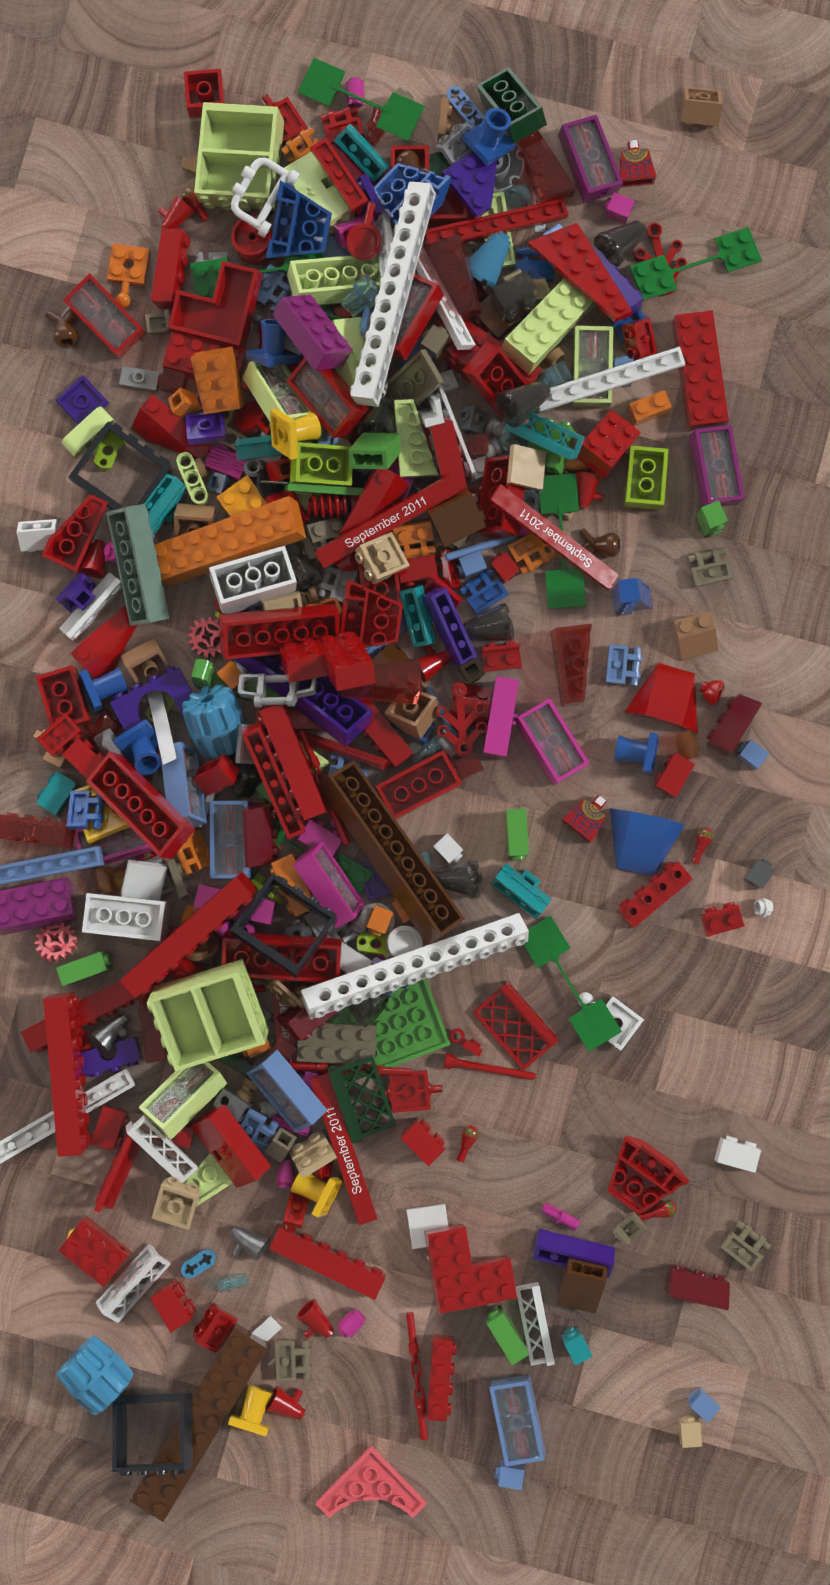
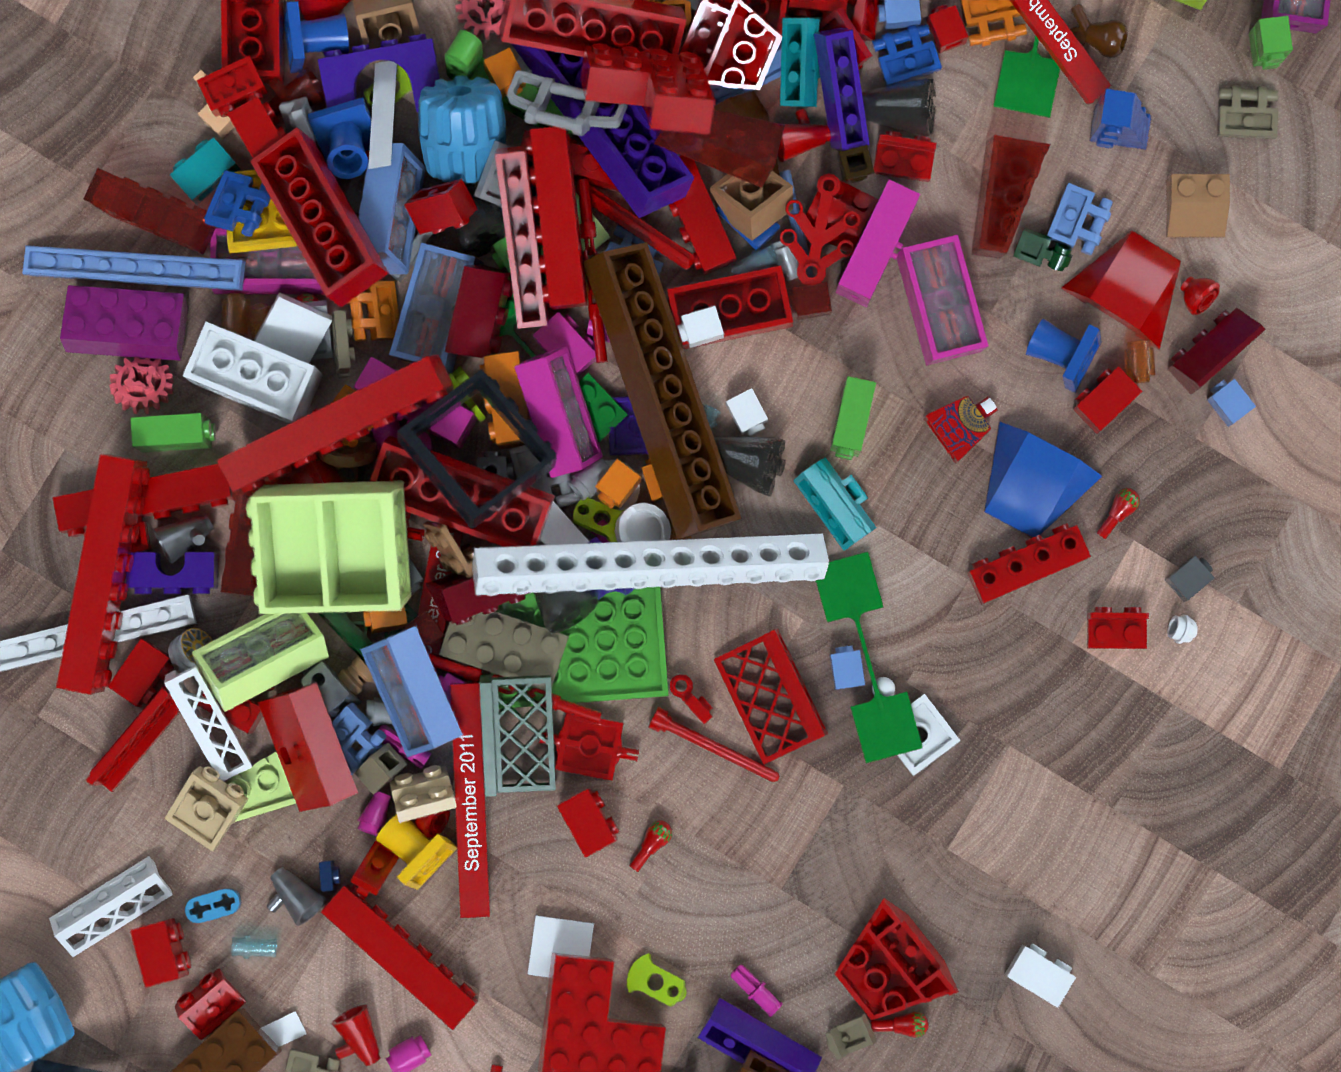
camera: 20 degrees right, 0 degrees up
red piece [58,1215,132,1287] -> none
none -> light grey wheel [168,628,212,672]
none -> dark blue plate [319,860,341,892]
none -> lime piece [627,953,687,1007]
none -> white brick [677,306,724,348]
none -> medium blue brick [829,646,865,690]
none -> dark green plate [1013,228,1073,271]

